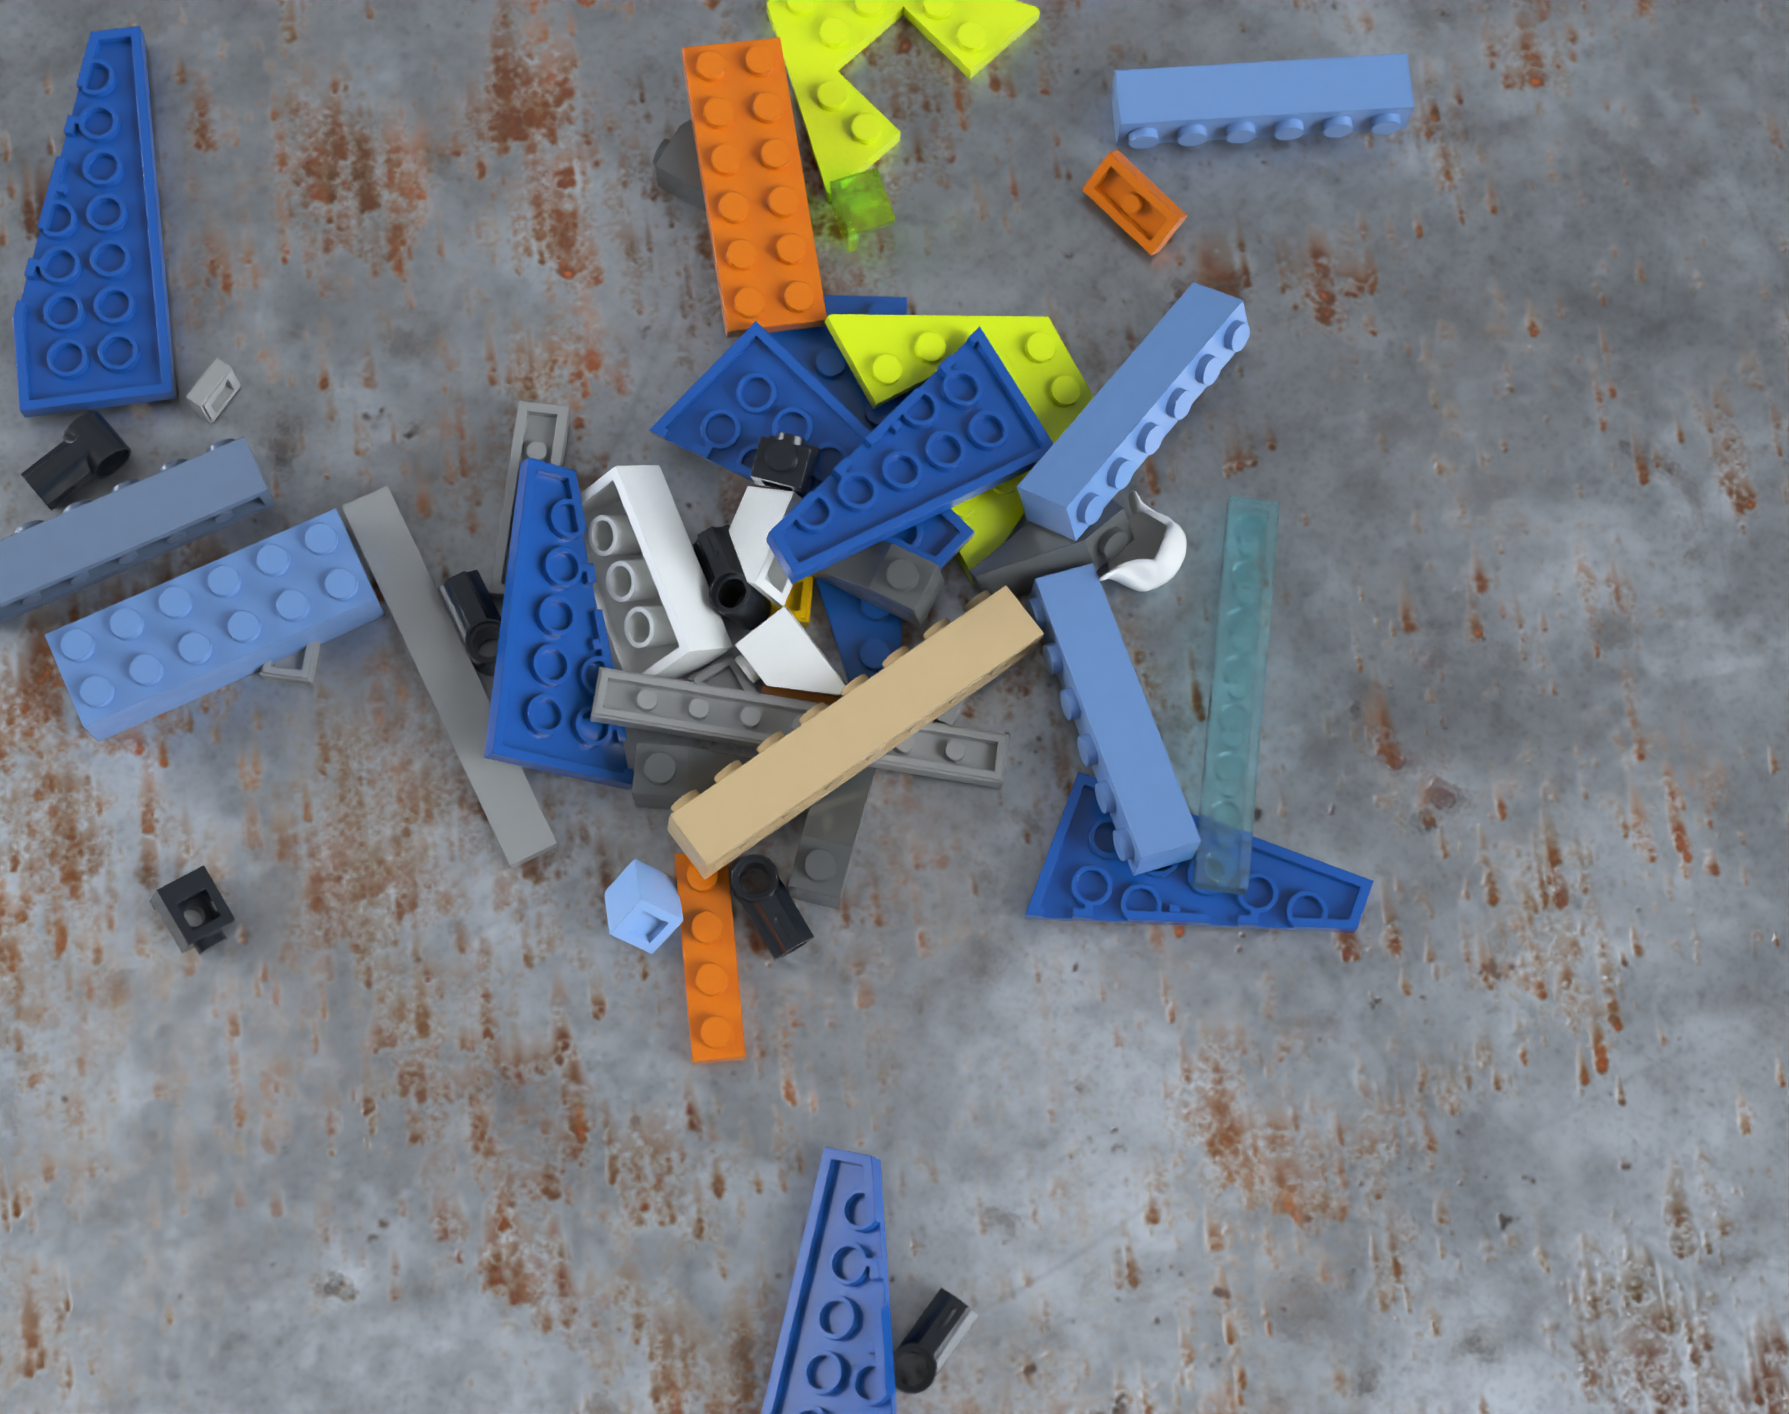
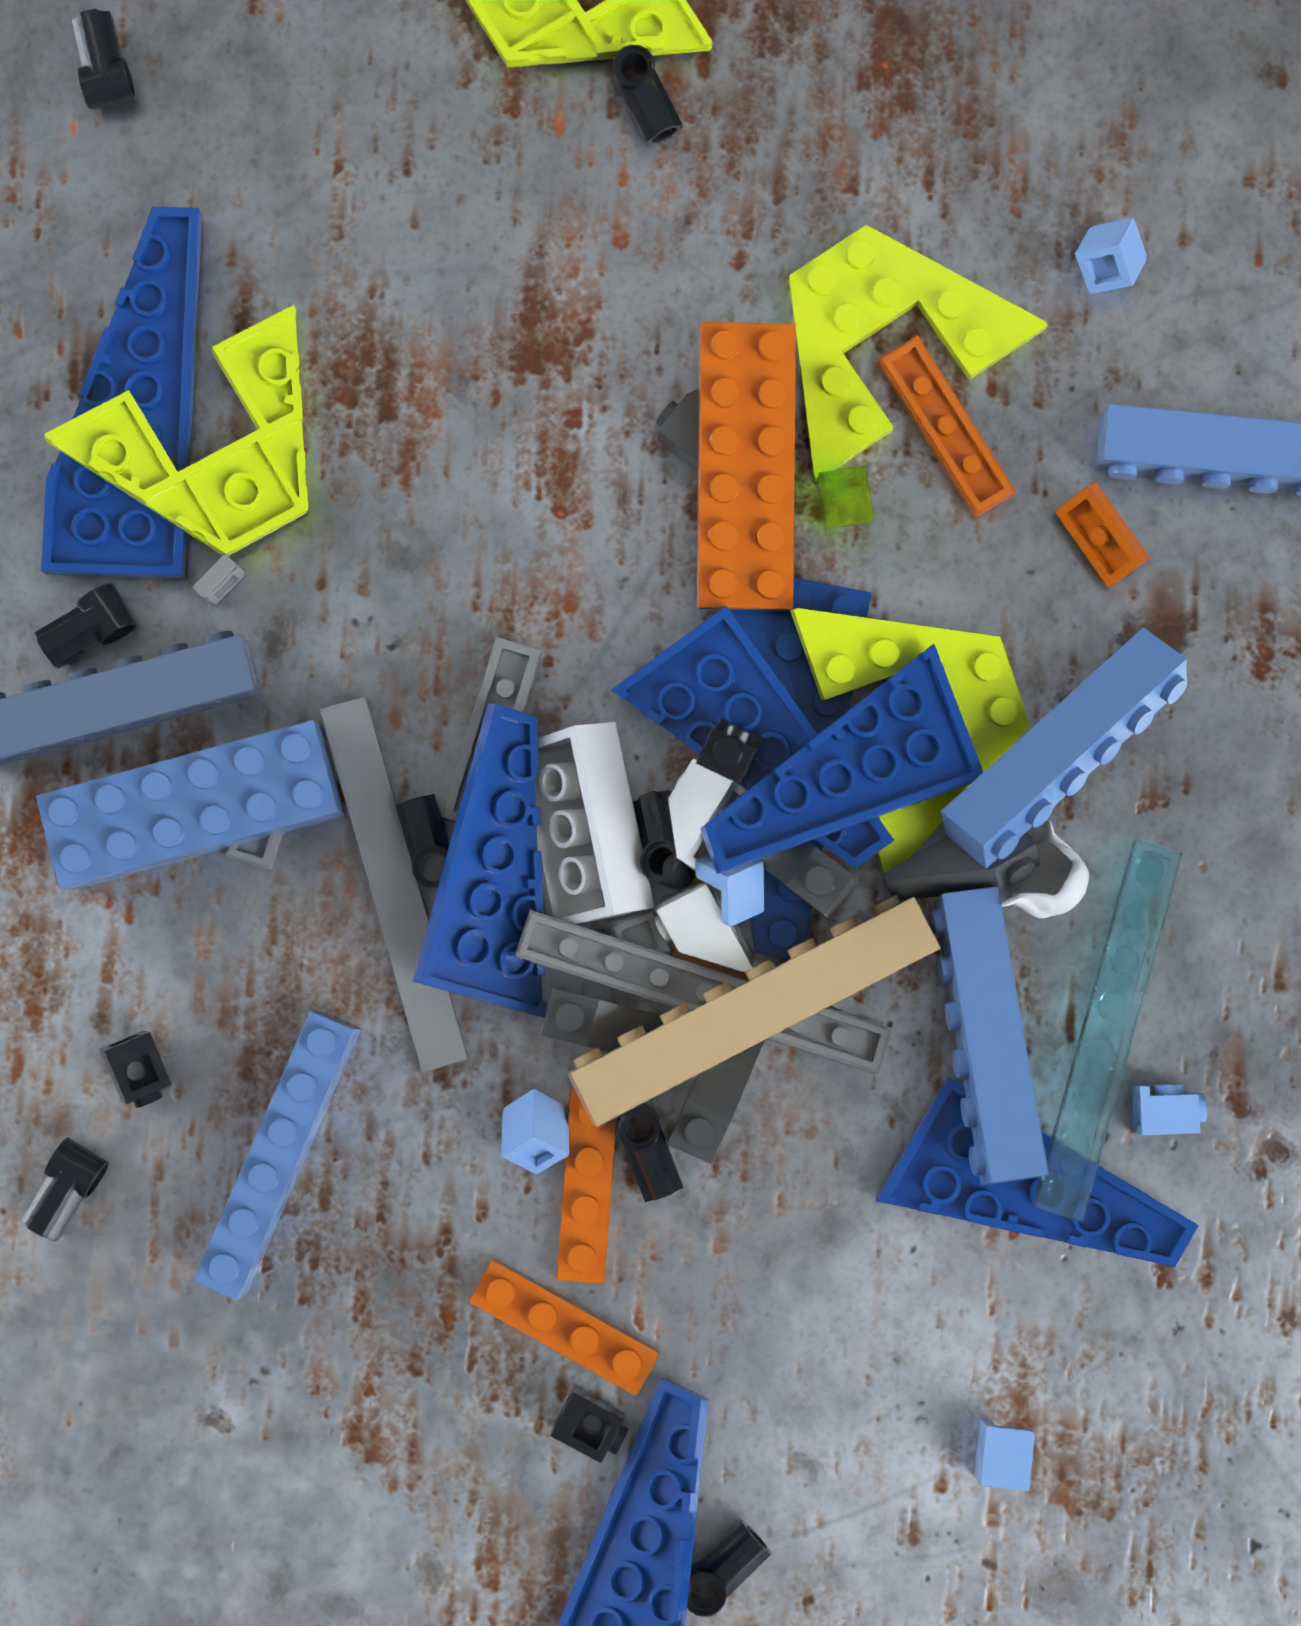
camera: 20 degrees right, 10 degrees up
none -> black piece [20,1137,110,1242]
none -> neon yellow wing [44,305,308,556]
none -> medium blue brick [193,1011,361,1300]
none -> orange plate [469,1258,660,1397]
none -> black brick [550,1384,629,1464]
none -> light blue panel [695,854,764,927]
none -> orange tile [877,335,1016,519]
none -> light blue panel [974,1418,1035,1491]
none -> light blue brick [1131,1084,1207,1135]

